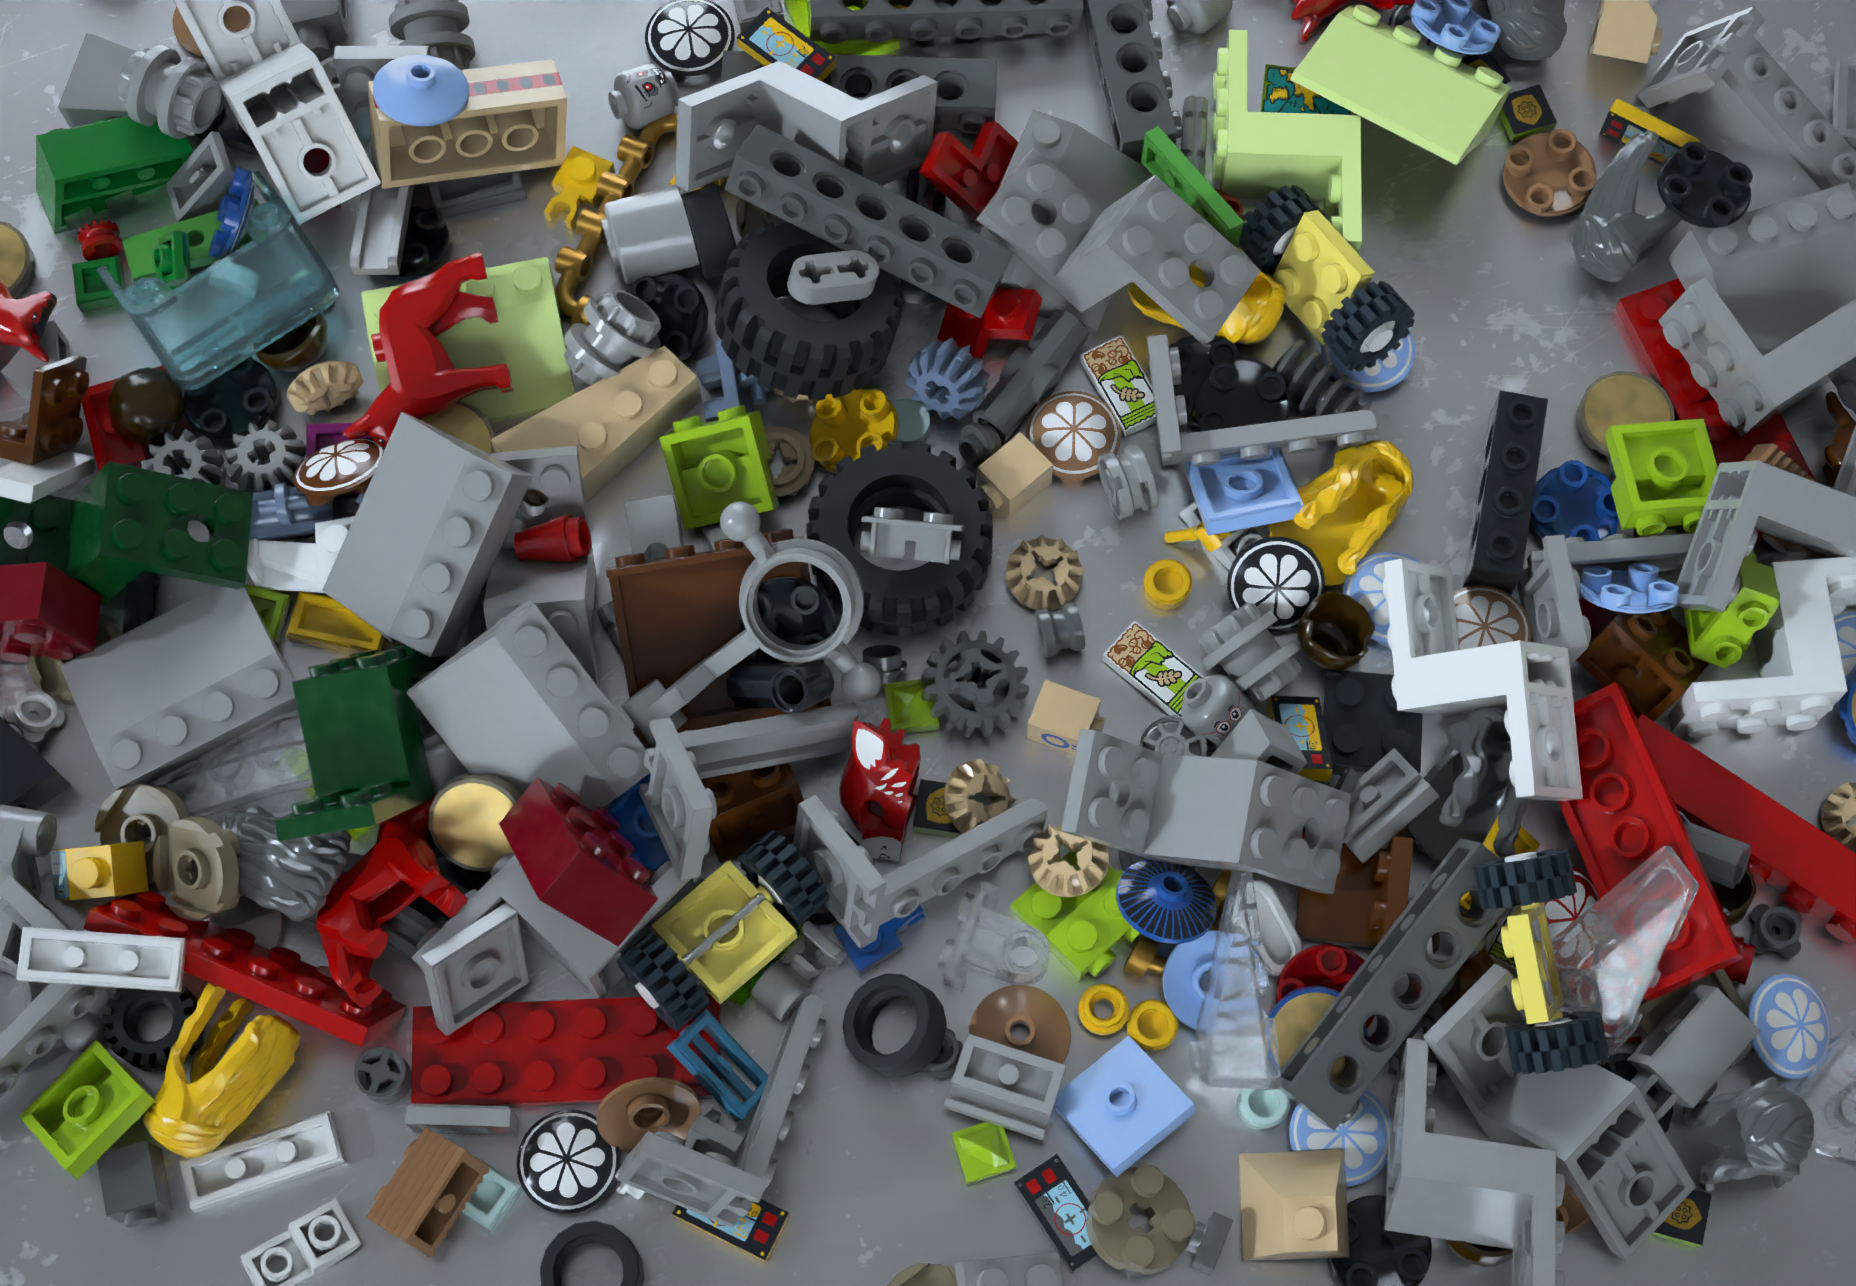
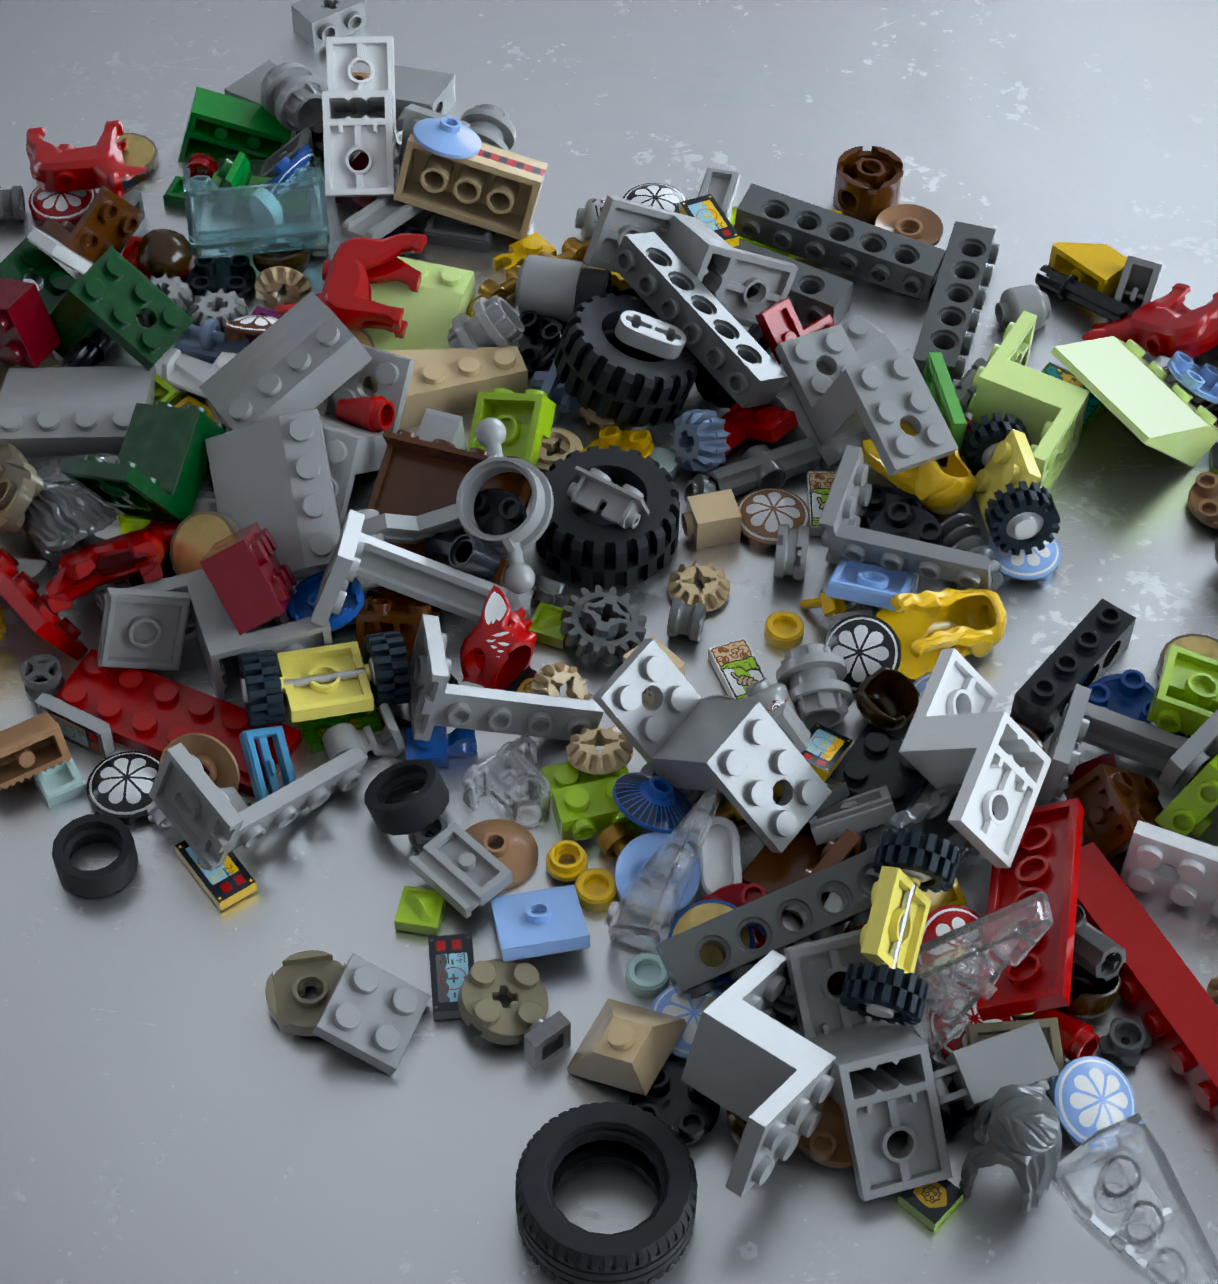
camera: 25 degrees right, 20 degrees down
light blue dish [1580,563,1679,614] -> none

